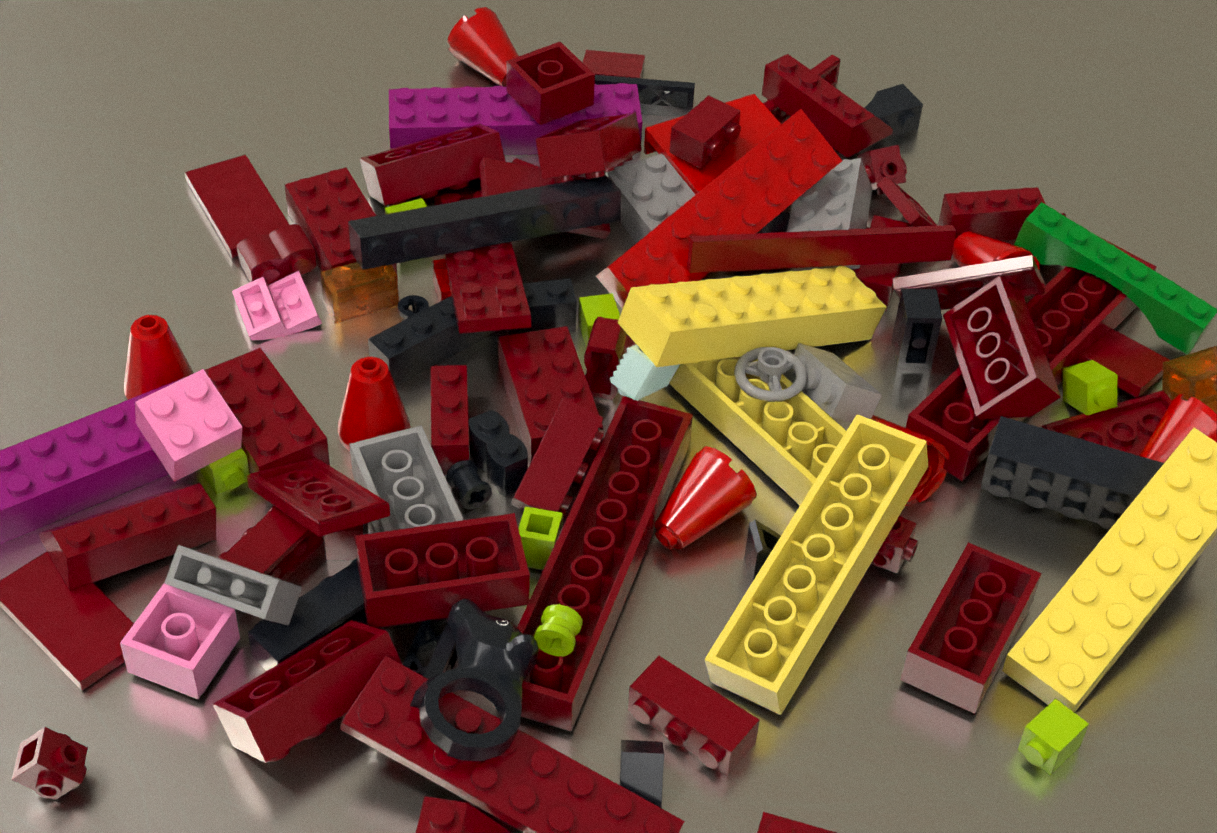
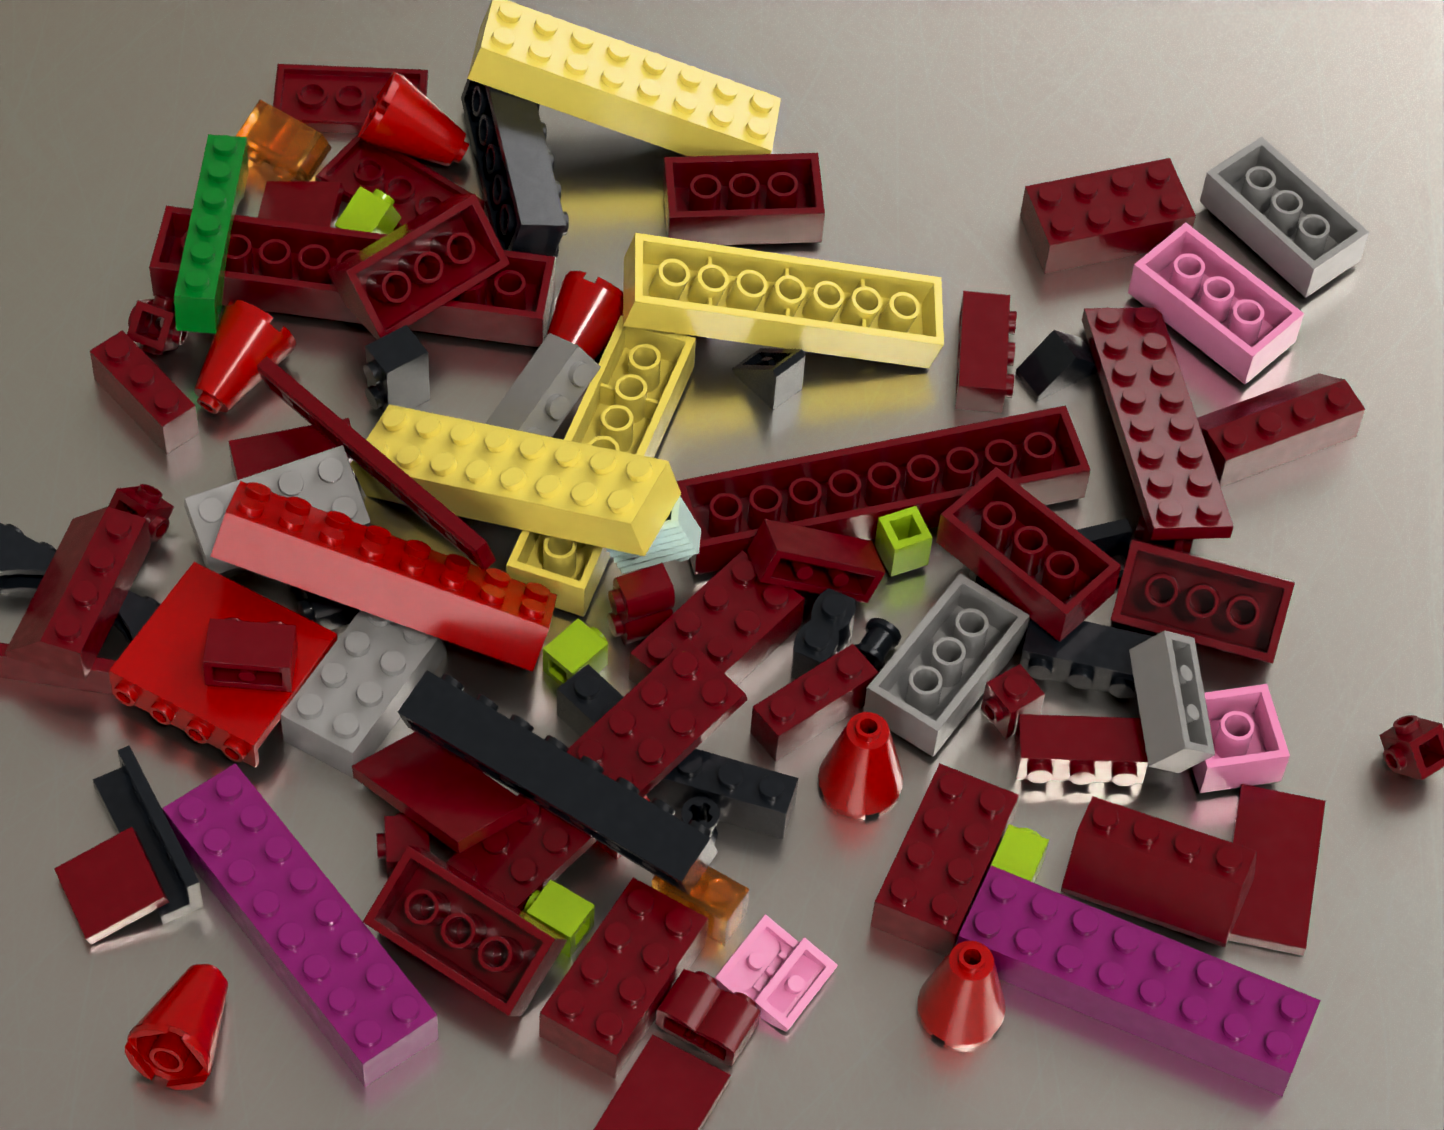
camera: 125 degrees left, 10 degrees up
bright pink brick [135,369,243,482] -> none
dark red tile [247,456,390,537] -> none
black animal [410,598,539,761] -> none
dark red brick [507,42,595,125] -> none
lime wheel [534,604,583,656] -> none
dark red brick [535,112,642,183] -> none
red cone [654,446,757,550] -> none
light grey piece [734,347,807,402] -> none
dark red tile [877,177,938,227] -> none
dark red tile [893,255,1045,310] -> none
lime brick [1017,698,1089,776] -> none

